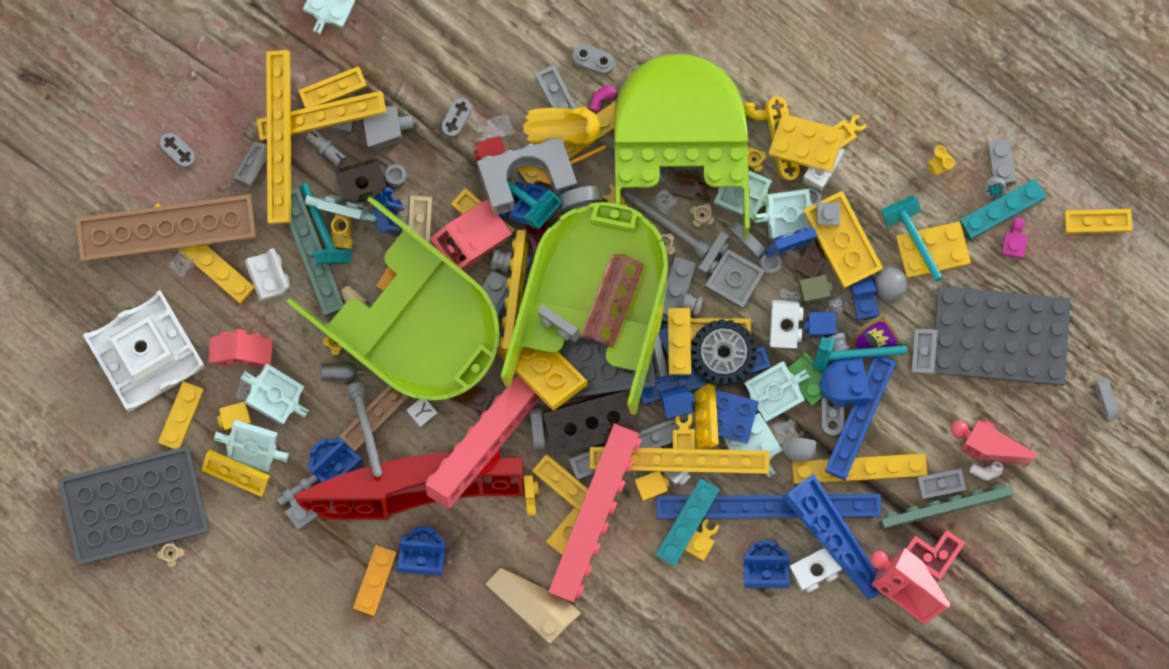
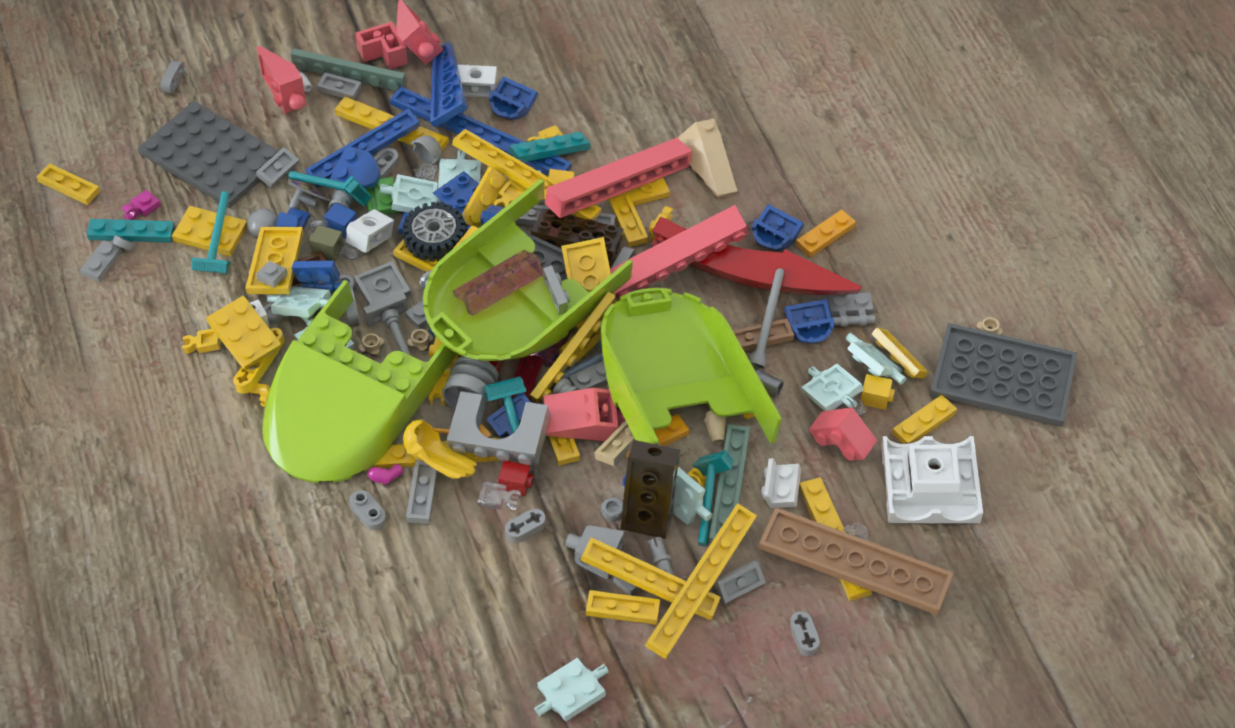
camera: 150 degrees left, 25 degrees down
yellow plate [927,145,955,177] -> none

